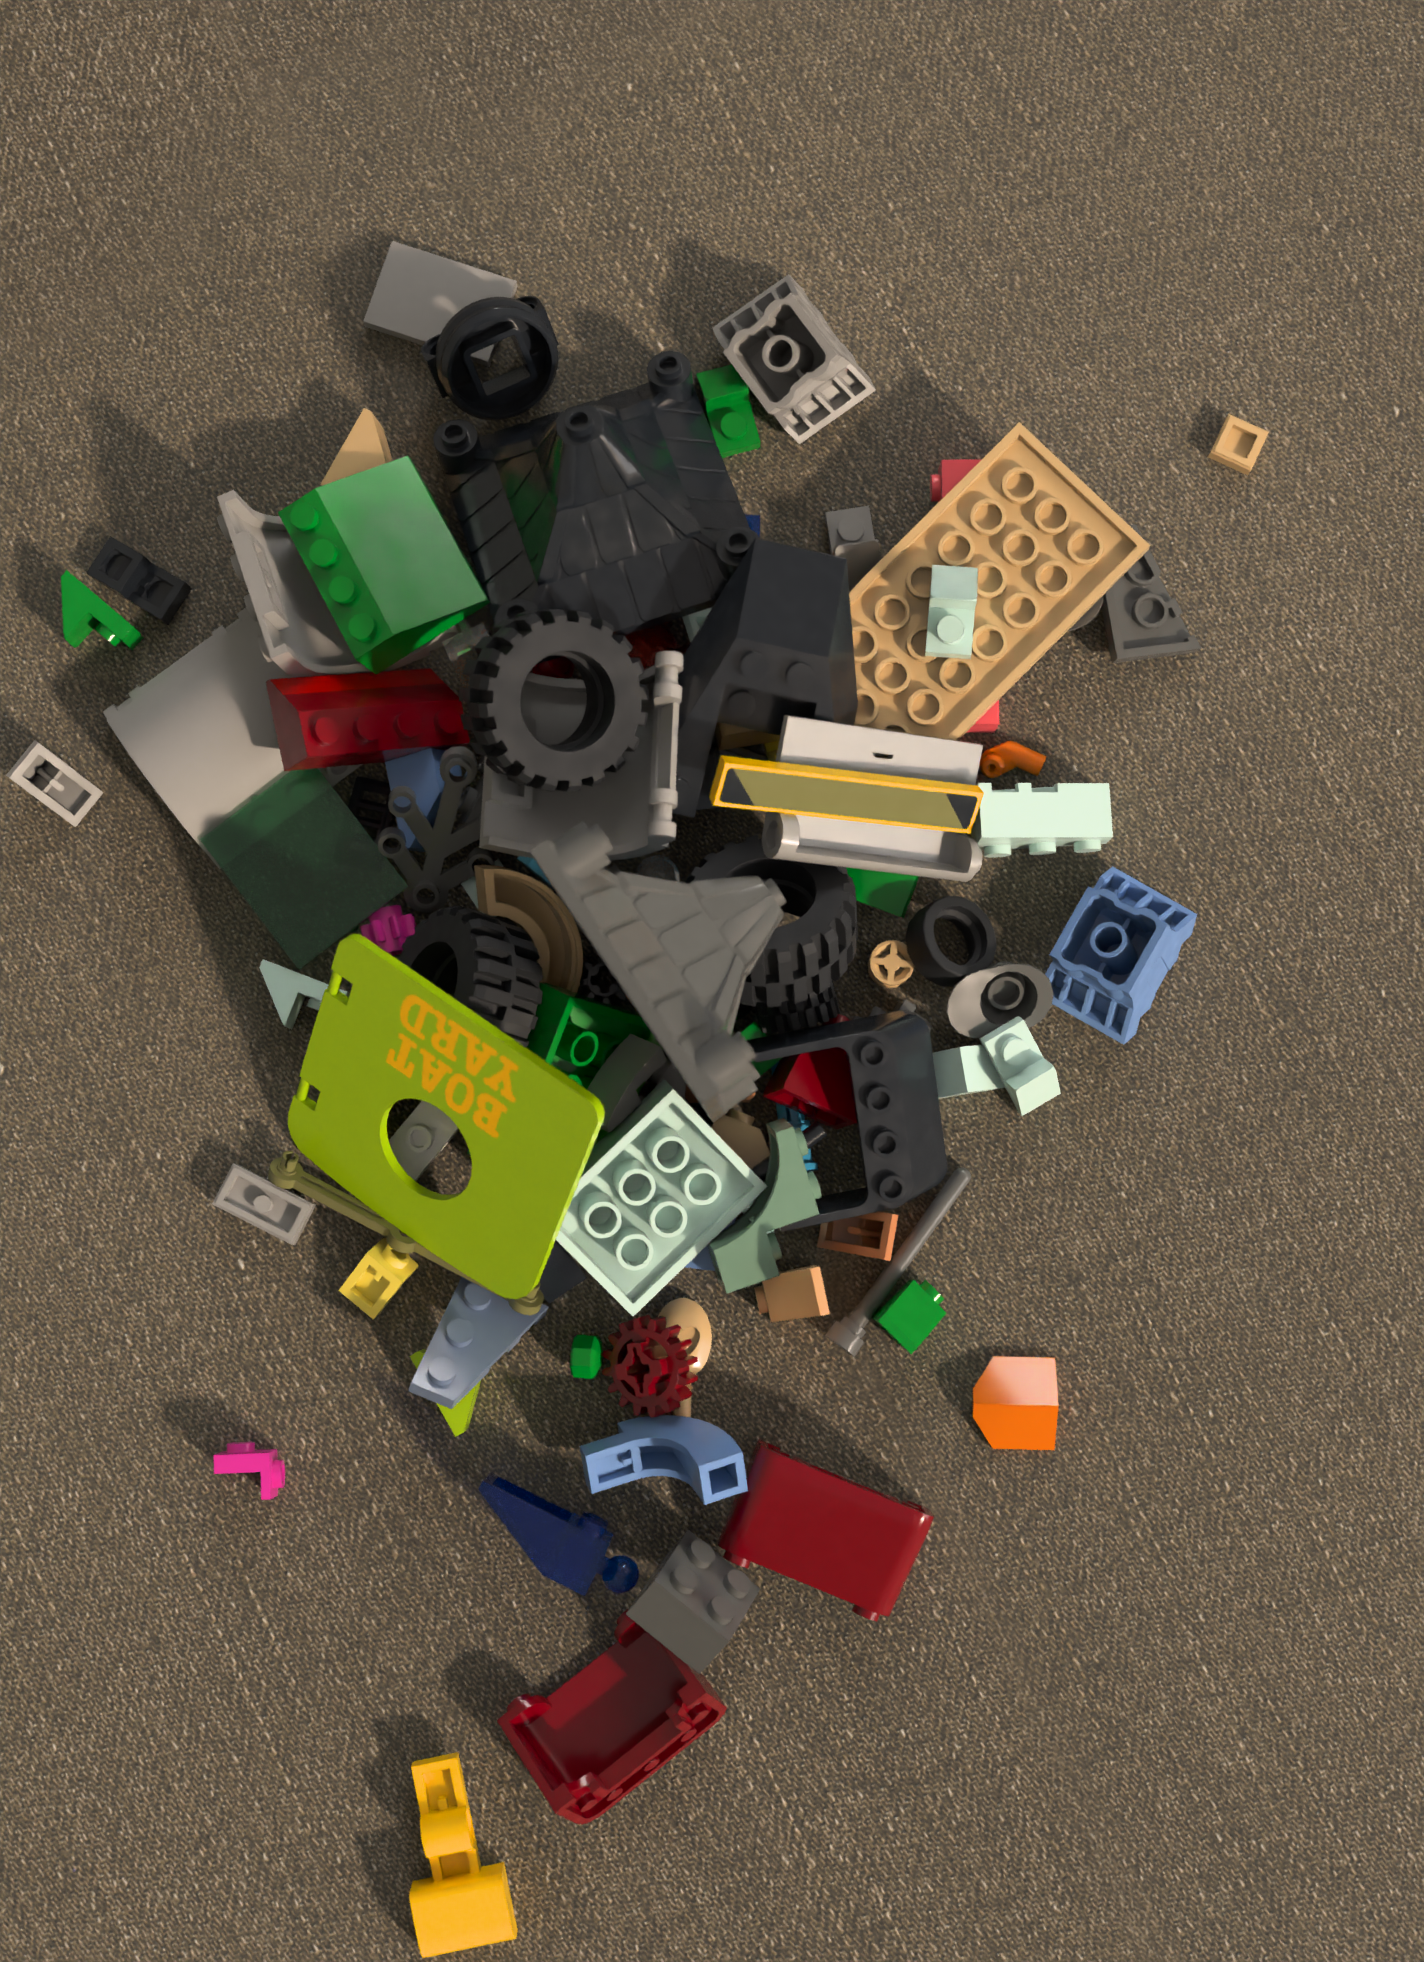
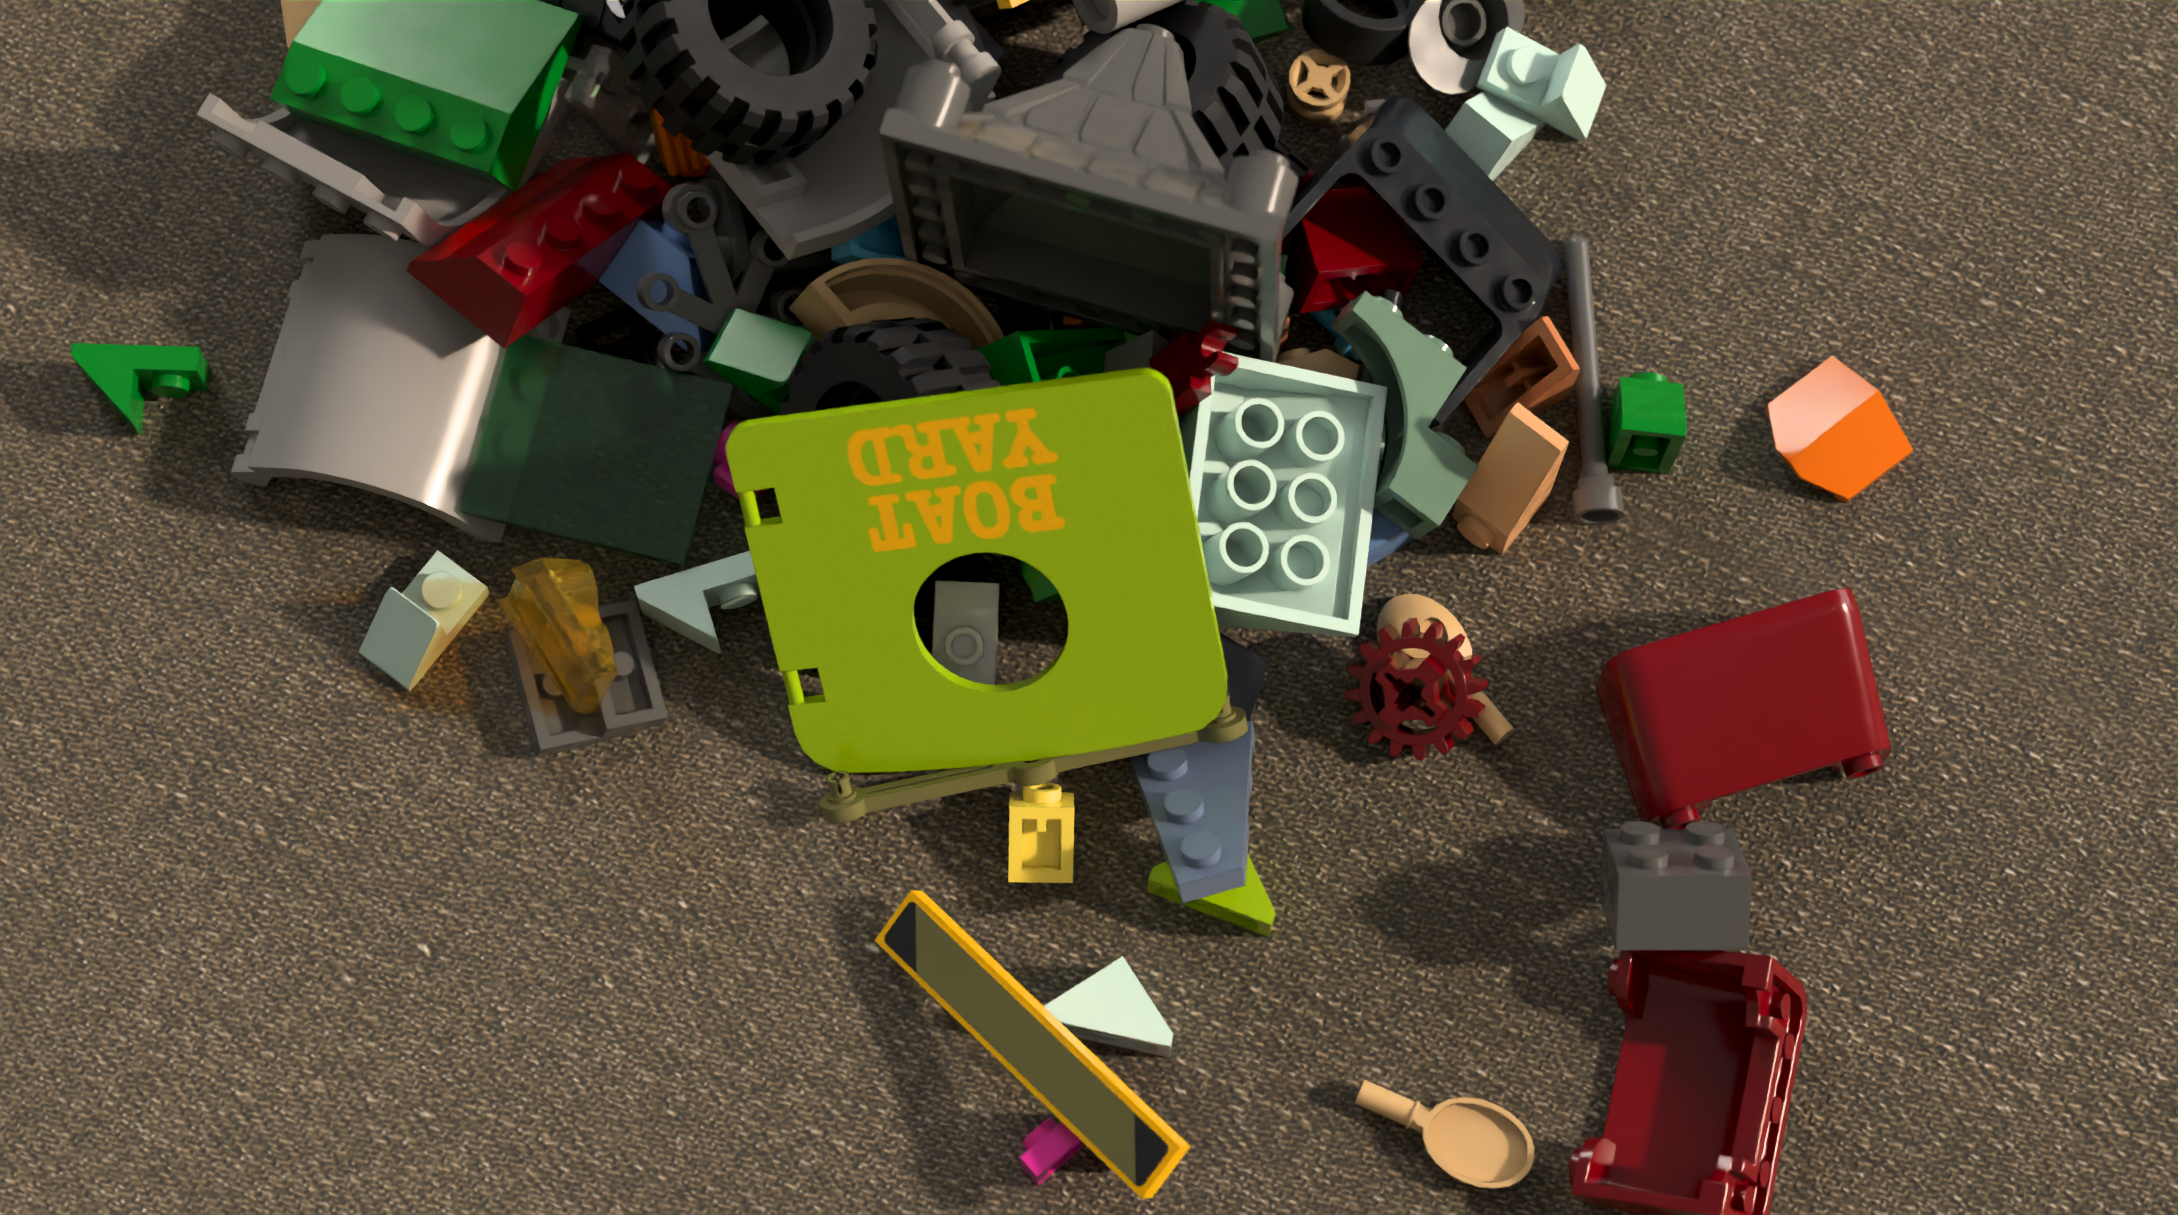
camera: 40 degrees left, 10 degrees down
light grey slope [6,740,104,827] -> none
black slope [86,536,192,625] -> none
light grey plate [212,1163,316,1245] -> none
clear blue slope [478,1472,639,1596] -> none
green tile [570,1334,603,1379] -> none
medium blue arch [579,1415,748,1505] -> none
none -> light aqua slope [359,550,490,691]
none -> clear yellow slope [497,558,618,715]
none -> dark grey slope [505,599,668,757]
none -> slope [703,308,813,415]
none -> tile [874,890,1191,1199]
none -> light aqua slope [1044,956,1173,1058]
none -> dark red plate [1149,321,1239,418]
none -> tan piece [1355,1080,1534,1189]

